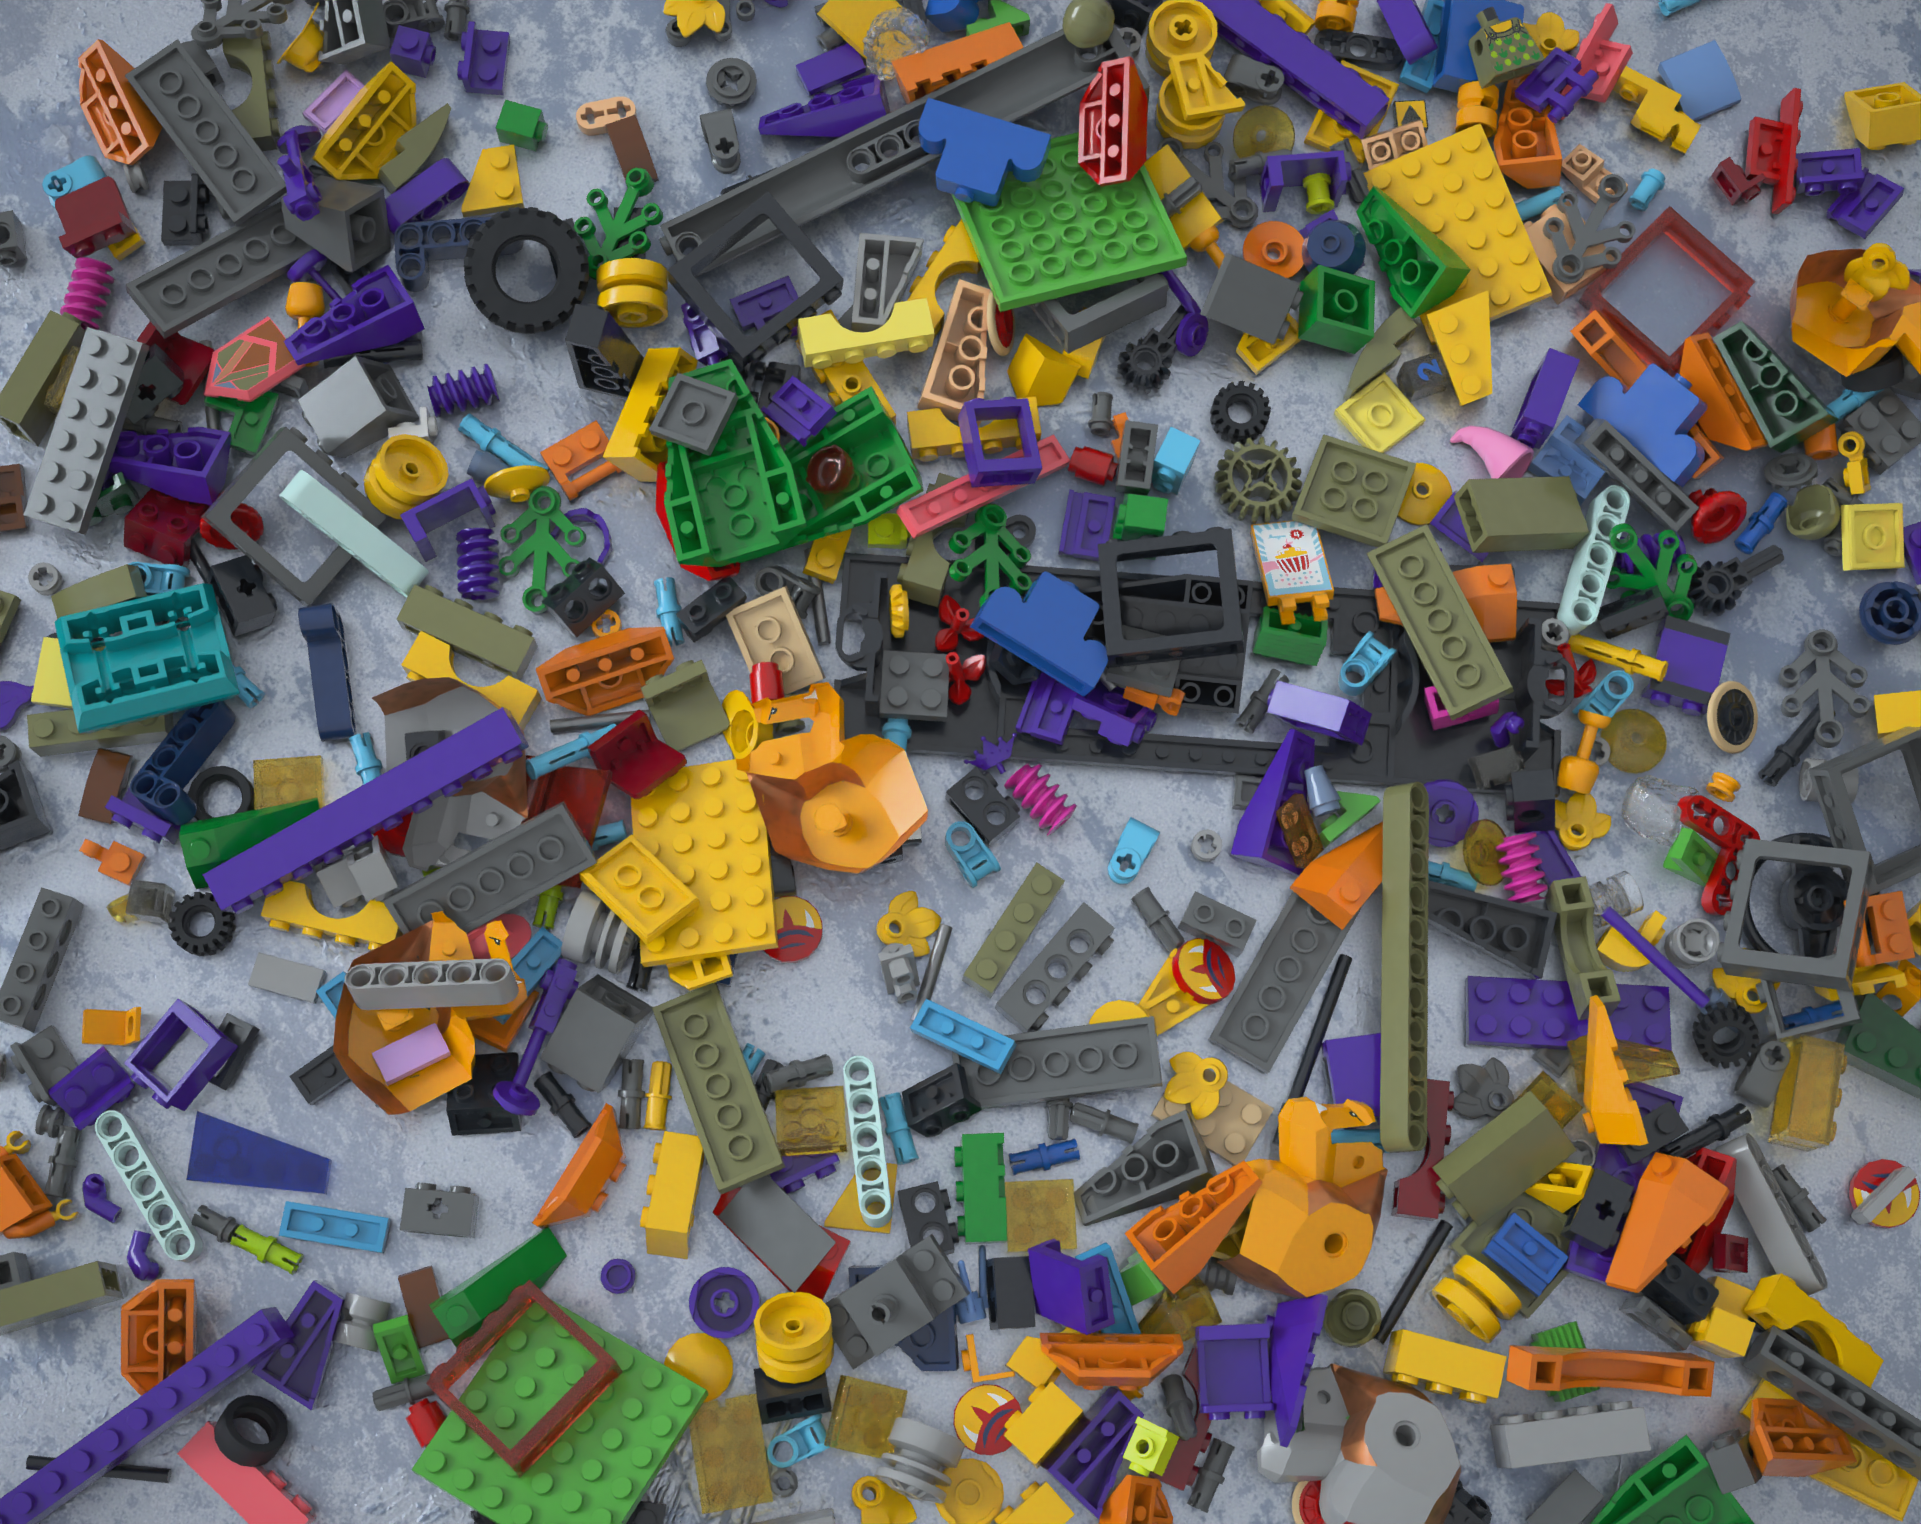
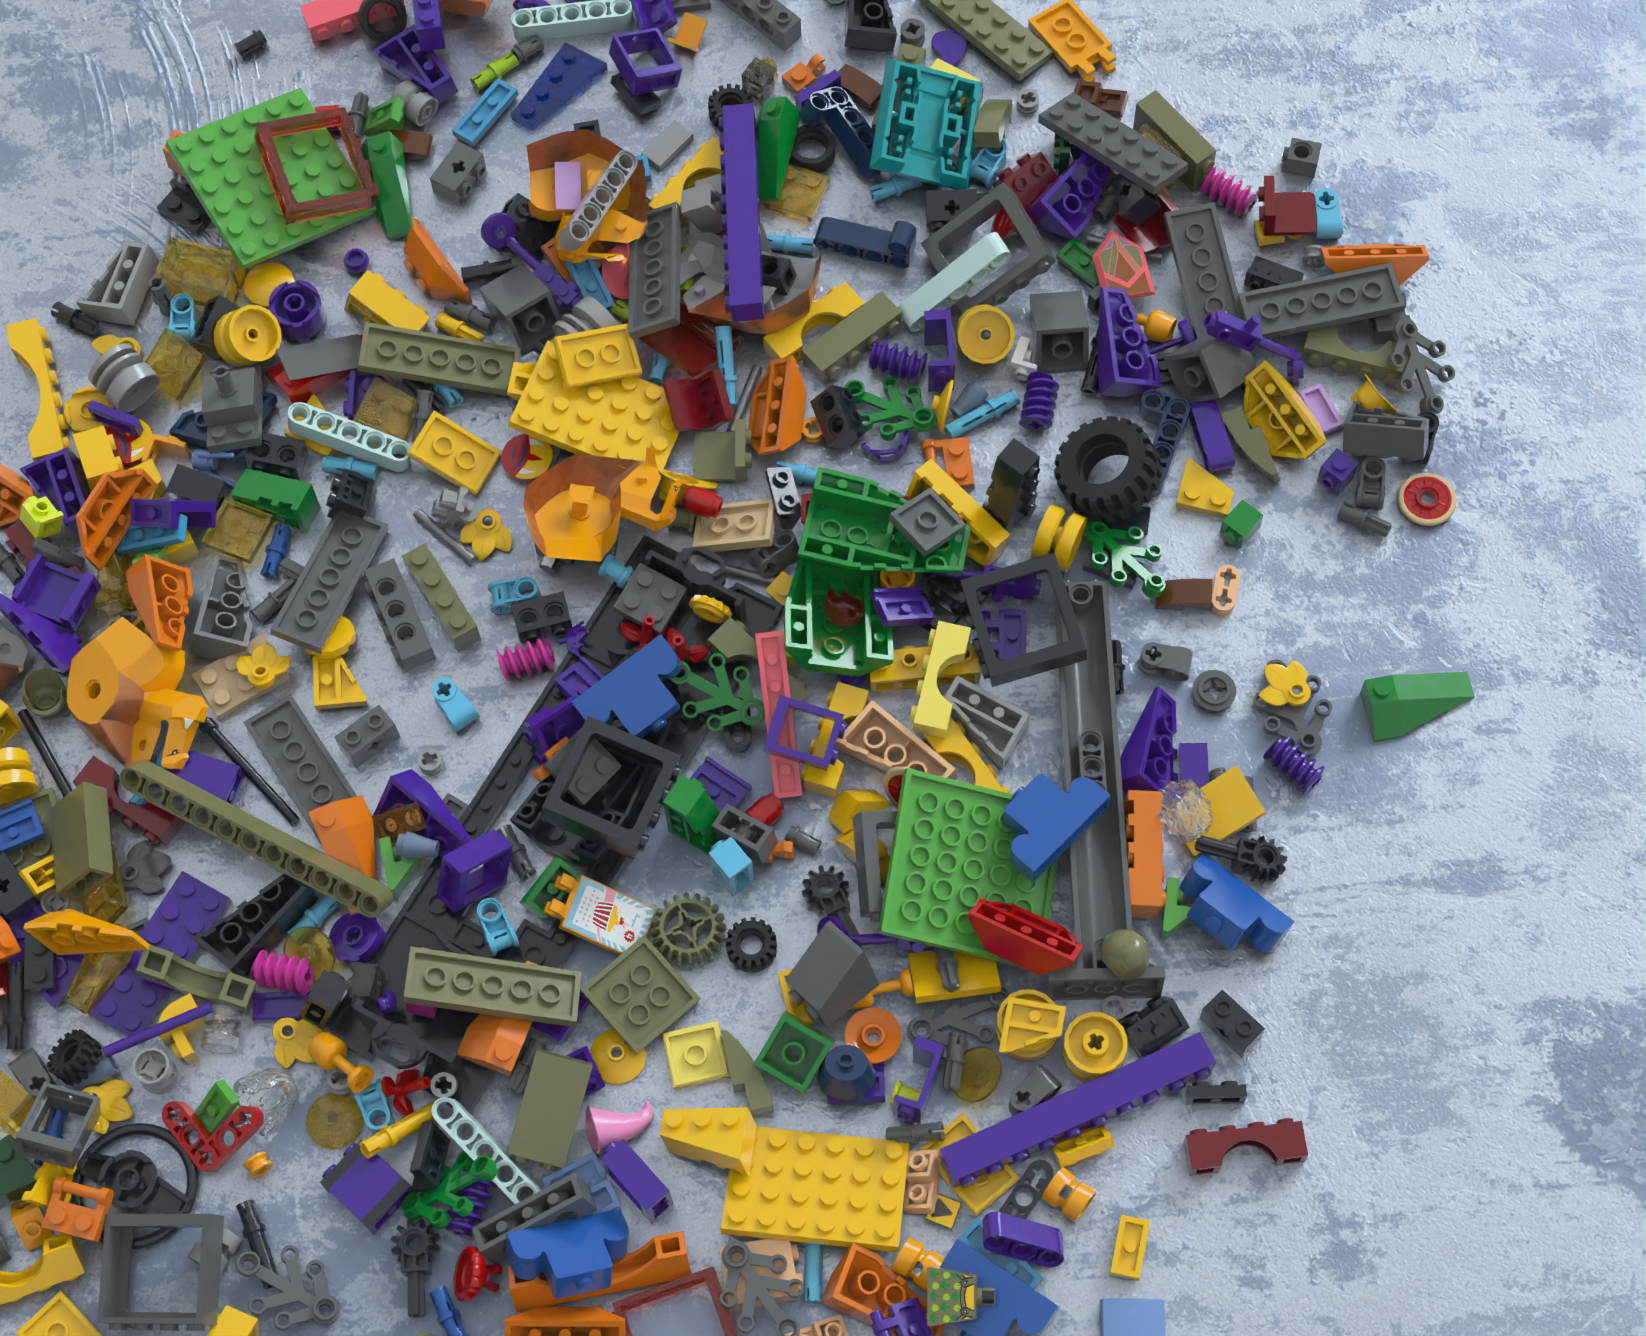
camera: 125 degrees right, 10 degrees down
dark purple bracket [457,21,510,96] -> none
dark azure plate [910,999,1017,1074] -> none
dark grey axle [1131,887,1185,951] -> none
tile [1172,938,1236,1005] -> none
green wedge [1356,186,1471,318] -> none
clear smoke brick [1396,351,1451,402] -> none
wheel [1707,681,1758,753] -> none
dark grey piece [1717,838,1875,991] -> none
none -> dark purple tile [87,400,144,437]
none -> yellow tile [407,411,502,497]

